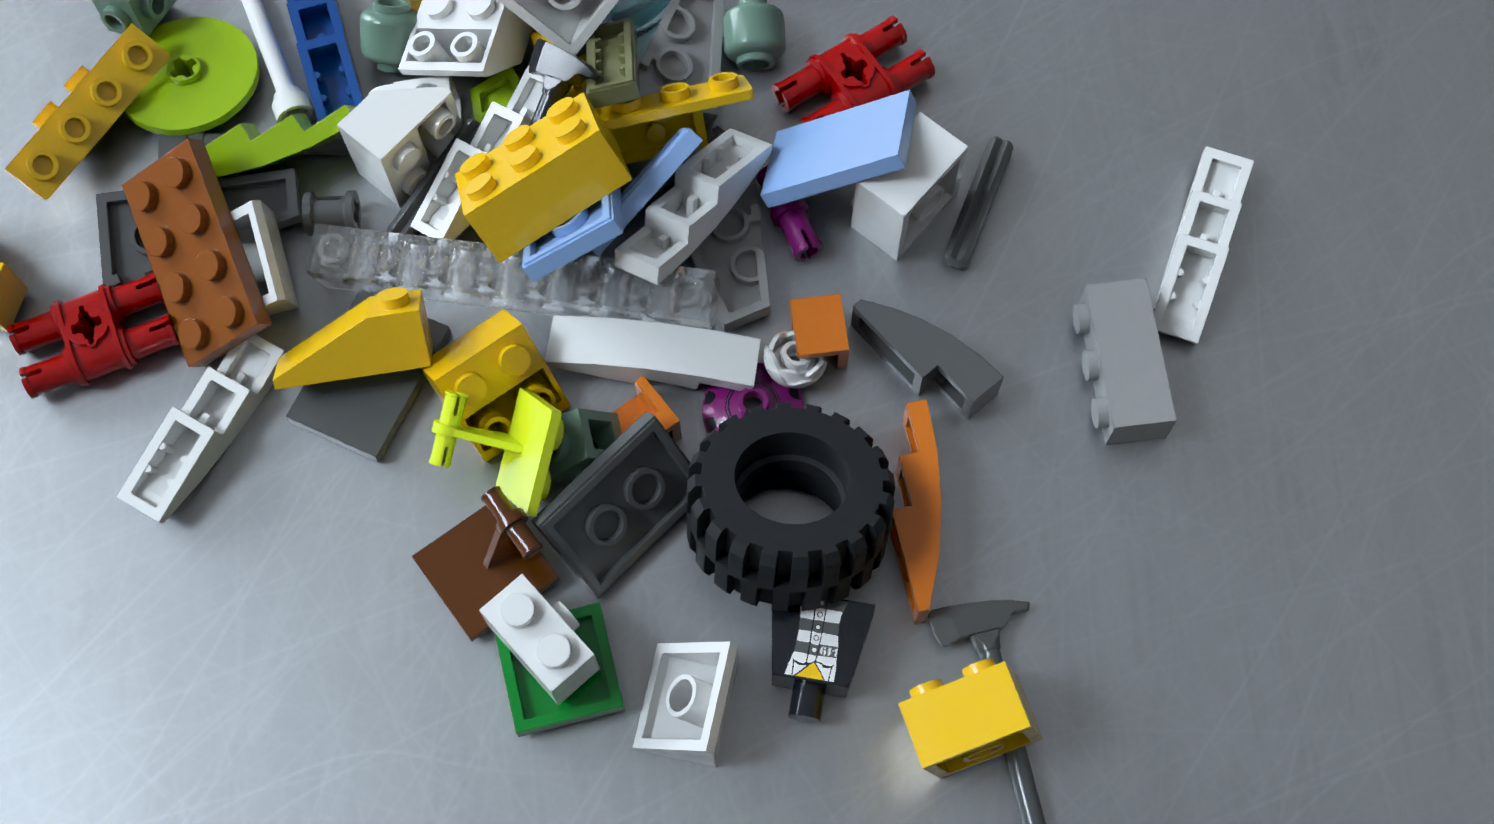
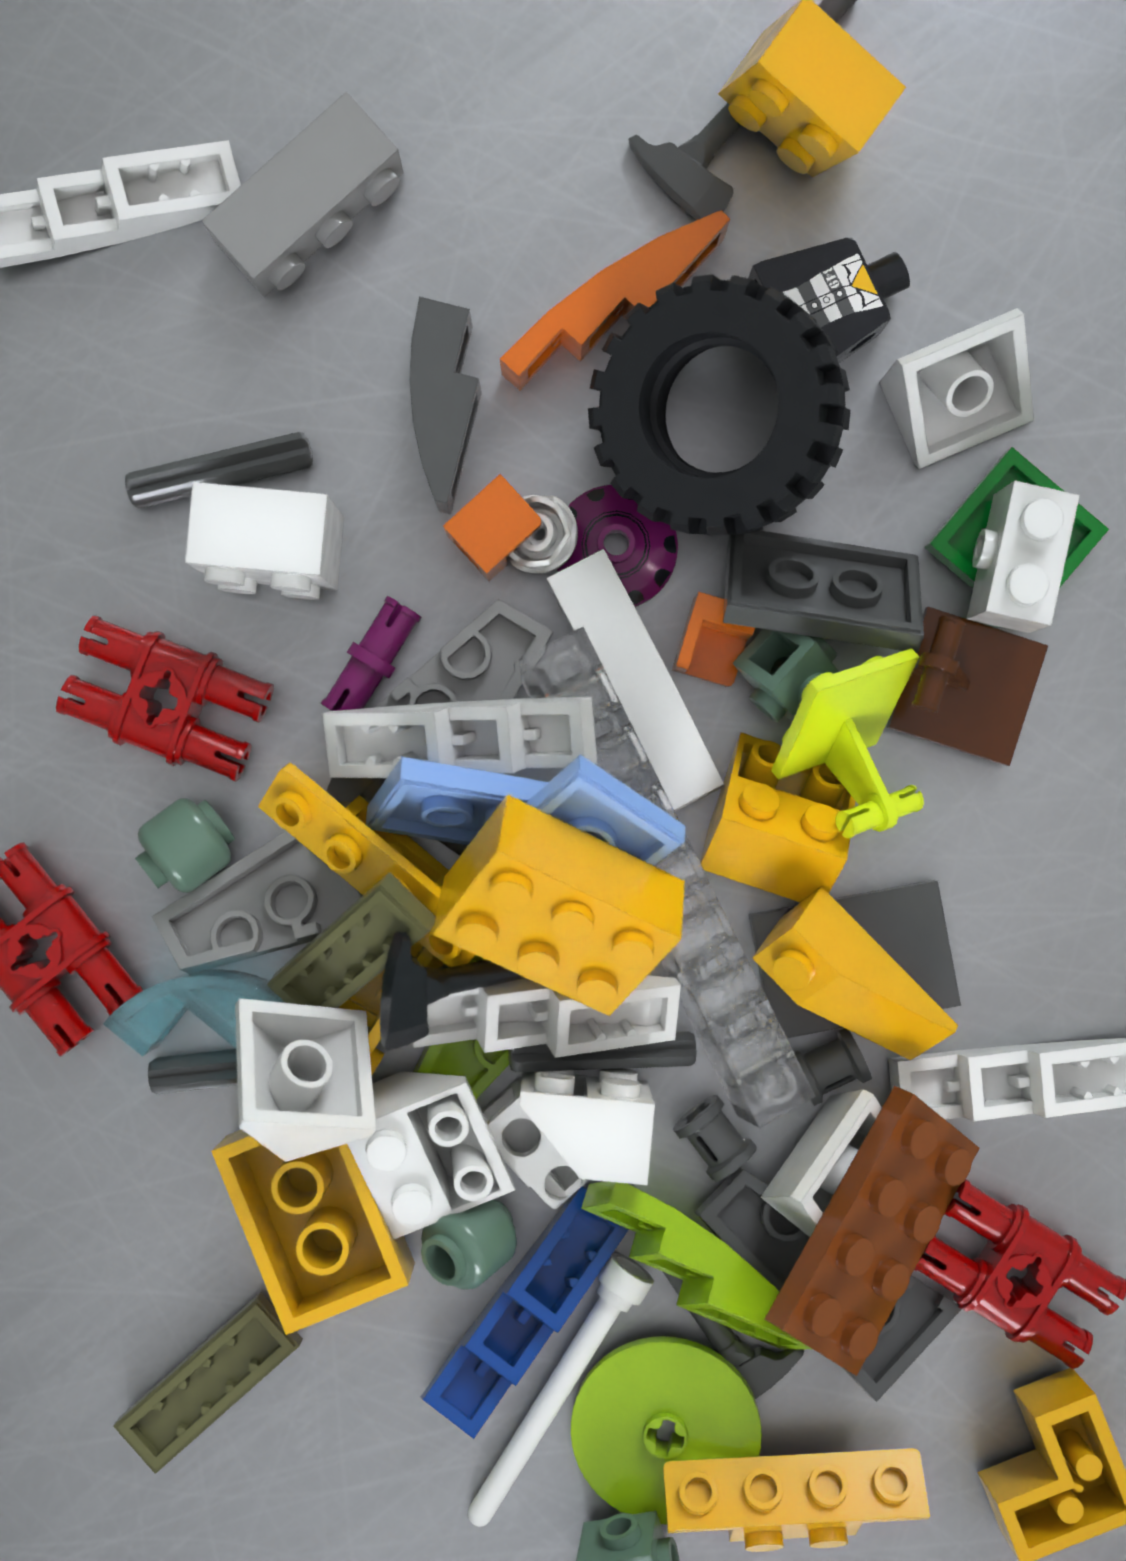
camera: 130 degrees left, 20 degrees up
light blue tile [760,90,917,208] -> none
none -> dark grey bush [789,1028,872,1106]

